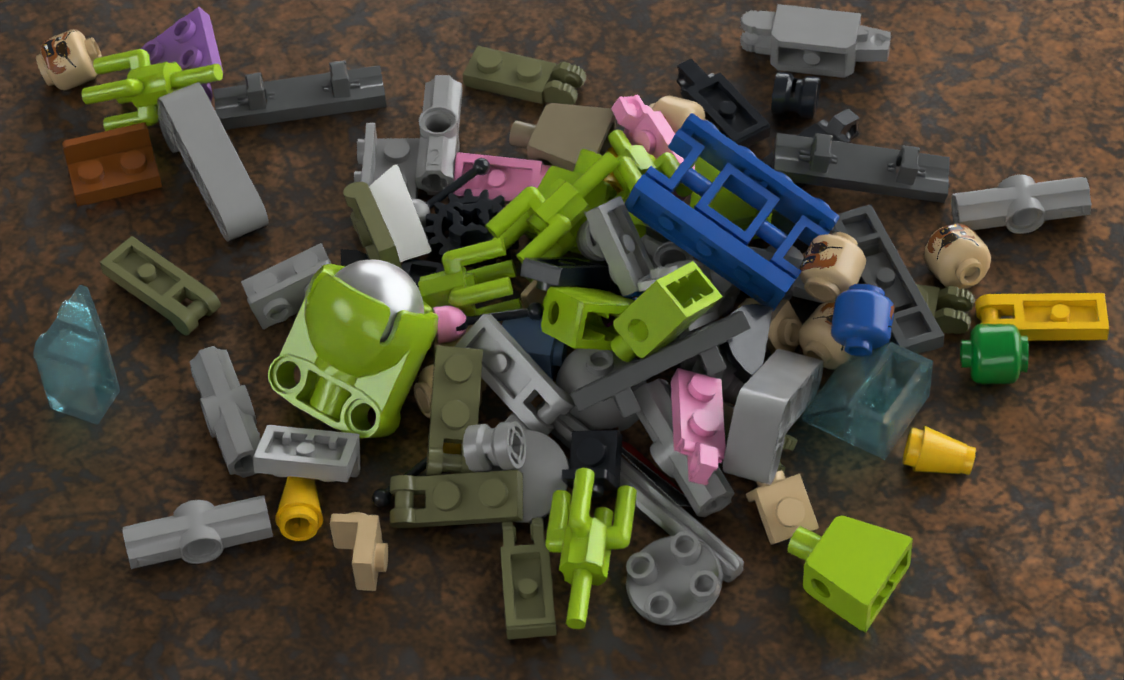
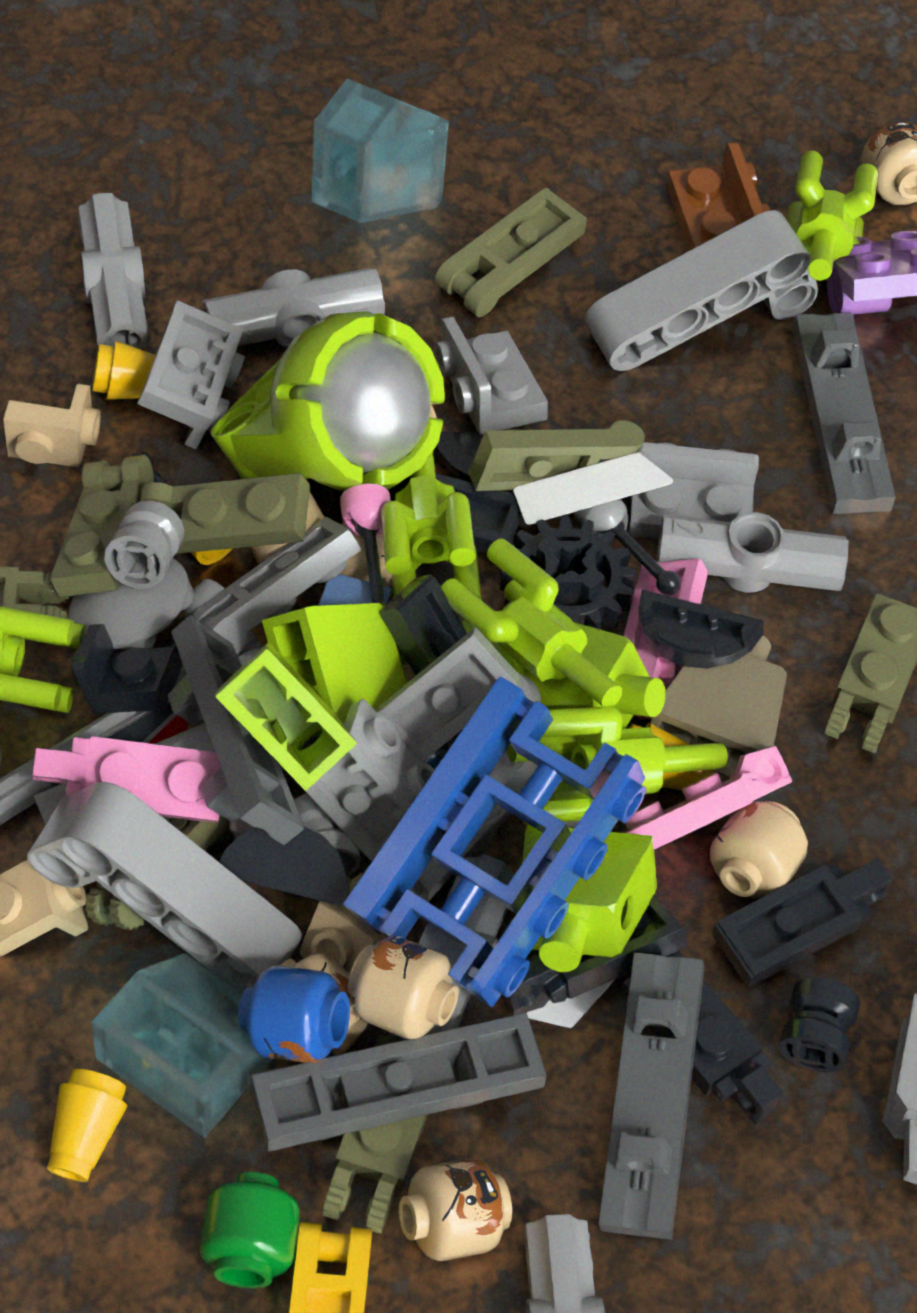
camera: 85 degrees right, 5 degrees up
none -> black tile [638,589,764,669]

